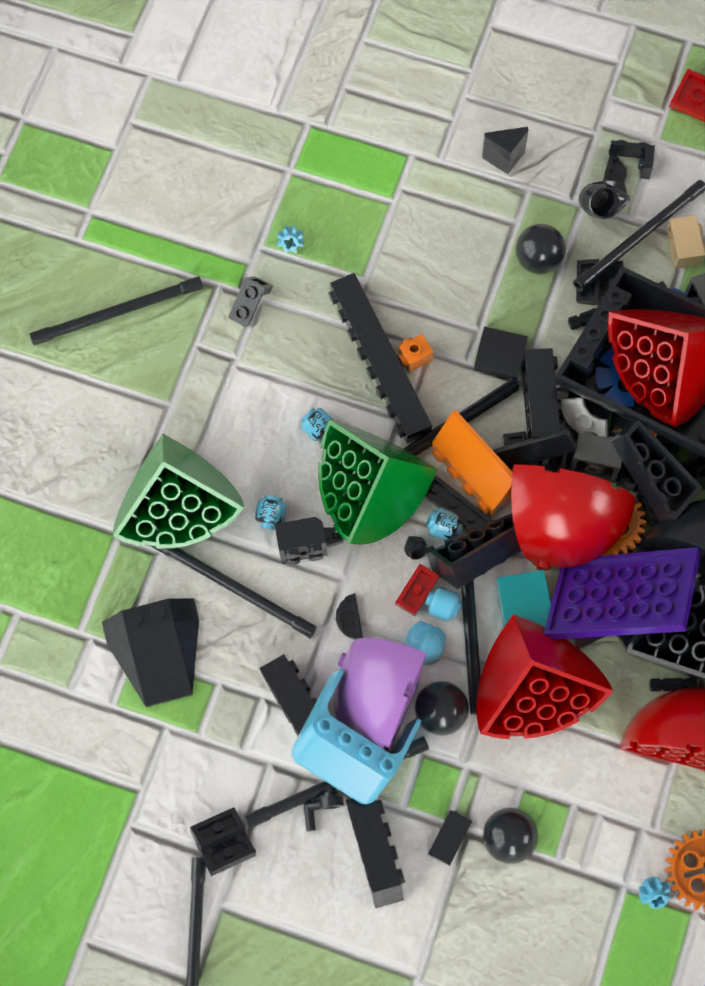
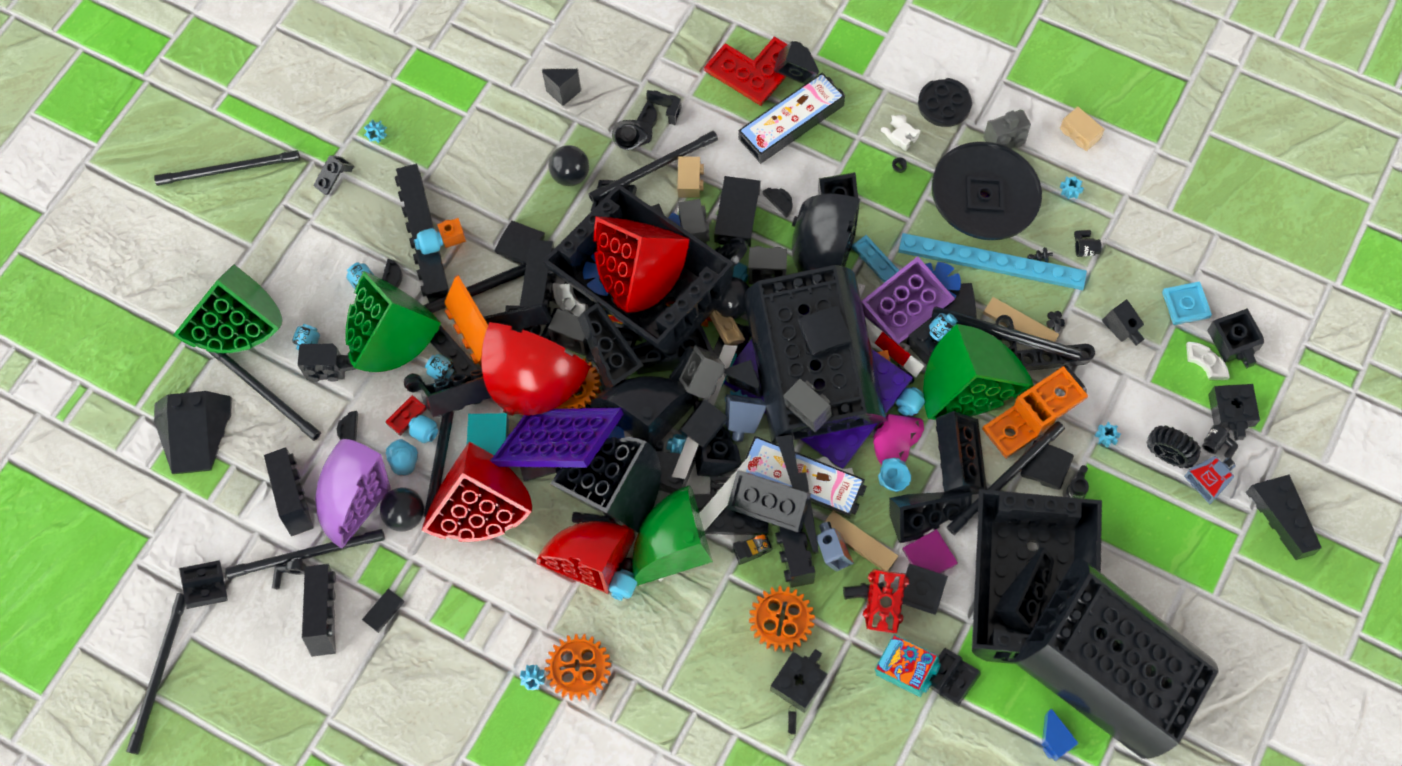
camera: 10 degrees right, 5 degrees down
medium azure windscreen [291,669,421,804] -> none
black piece [483,807,538,864] -> none
none -> black tile [382,259,402,288]
none -> medium azure head [414,228,443,255]

